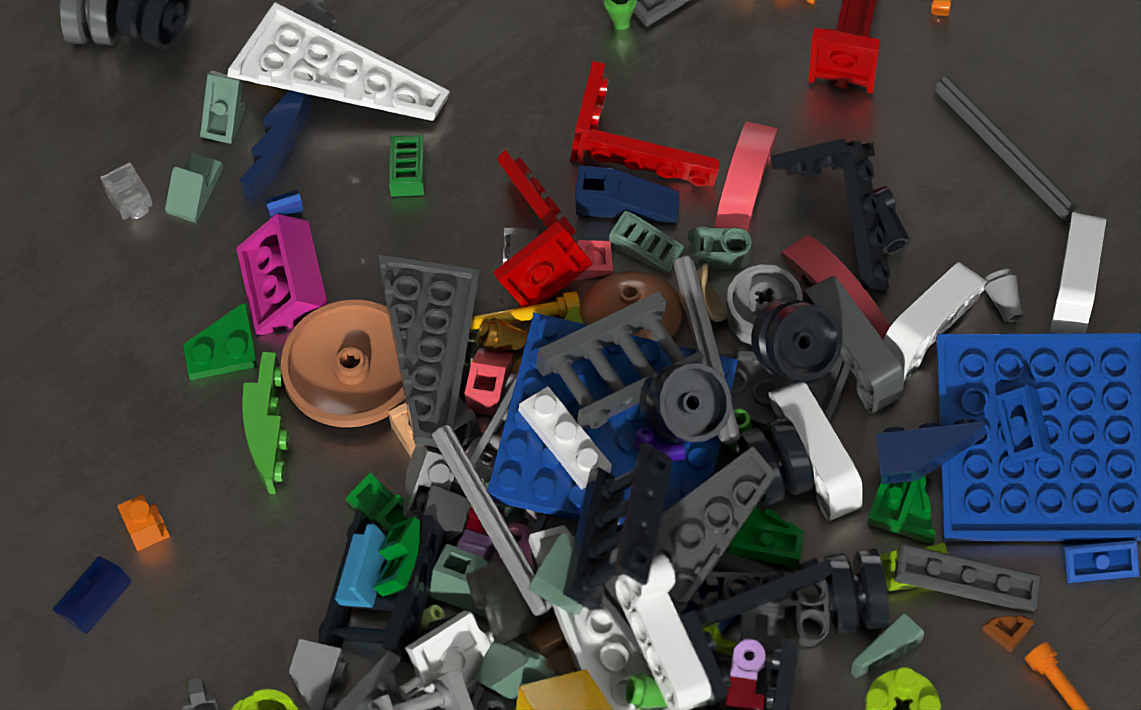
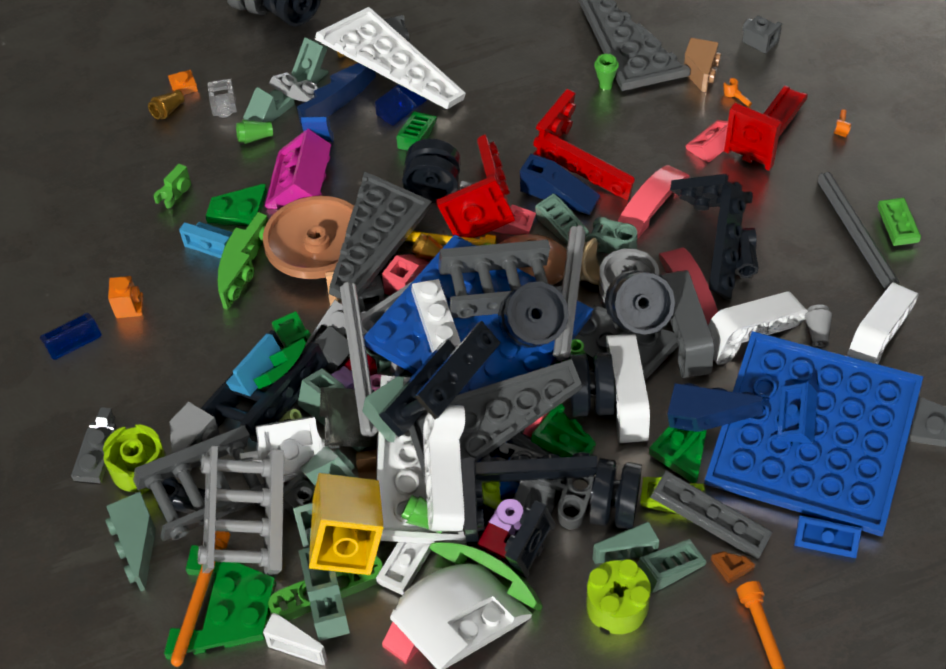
camera: 20 degrees right, 10 degrees down
dark purple arm [634,428,685,461] -> none
none -> pearl gold cone [148,90,185,120]
none -> bright green plate [154,164,191,209]
none -> orange plate [168,69,198,95]
none -> dark azure panel [179,222,233,258]
none -> bright green cone [236,120,273,144]
none -> light grey slope [269,73,317,102]
none -> clear blue slope [375,84,427,126]
none -> black wheel [402,139,461,203]
none -> sand green slope [637,539,707,593]
none -> coral slope [685,120,728,162]
none -> bright green plate [877,198,921,246]

